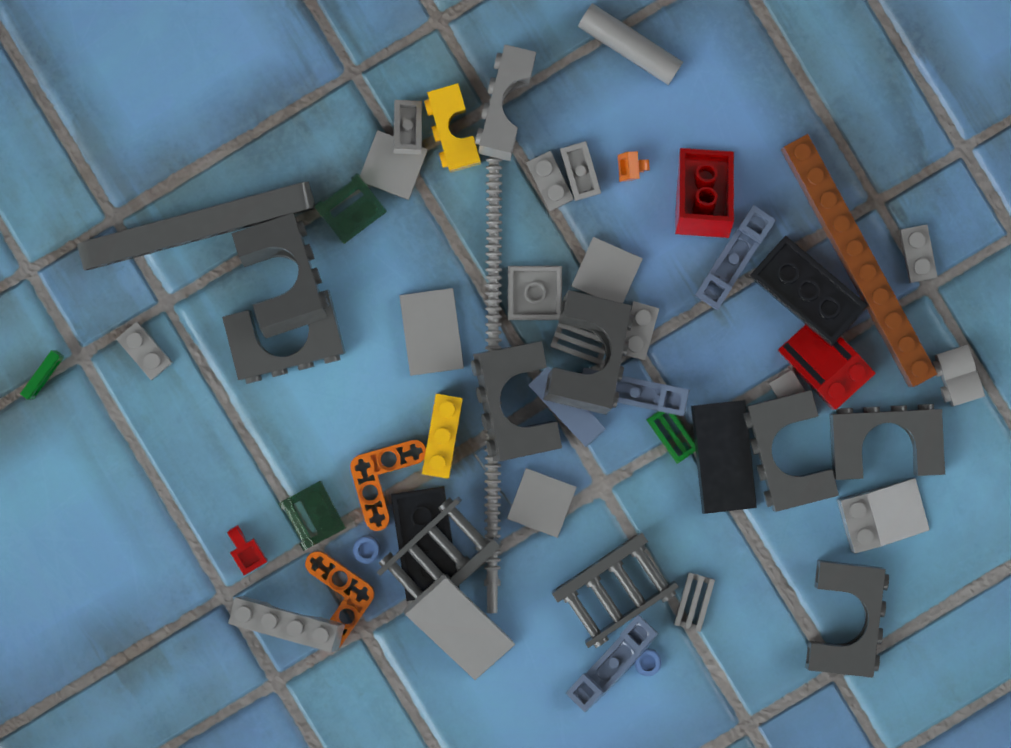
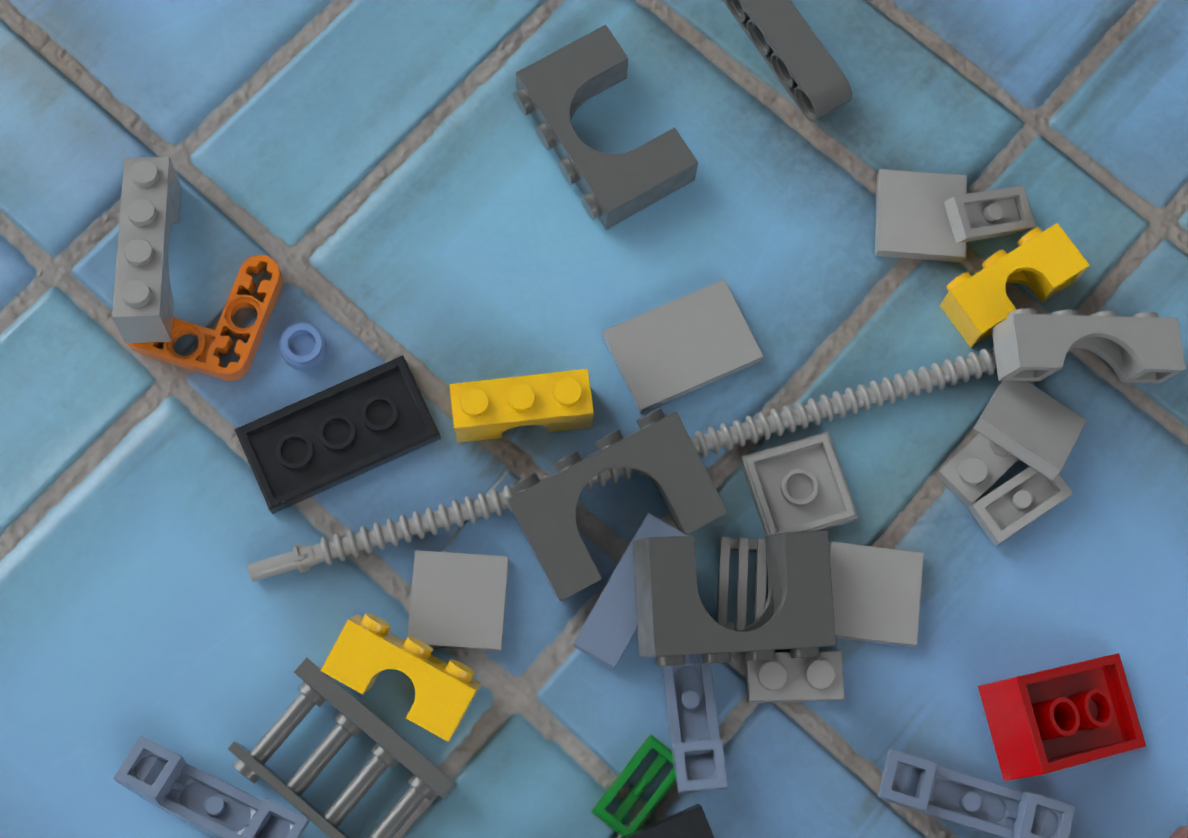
camera: 70 degrees right, 15 degrees down
red plate [227,525,268,576] -> none
dark grey arch [232,213,330,338] -> none
clear green plate [278,481,346,551] -> none
clear green plate [314,173,387,244] -> none
orange beam [350,440,426,531] -> none
dark grey fence [377,496,503,599] -> none
light grey tile [403,574,515,680] -> none
orange tile [617,151,650,182] -> none
none -> yellow arch [320,613,482,742]
none -> light grey tile [973,381,1087,480]

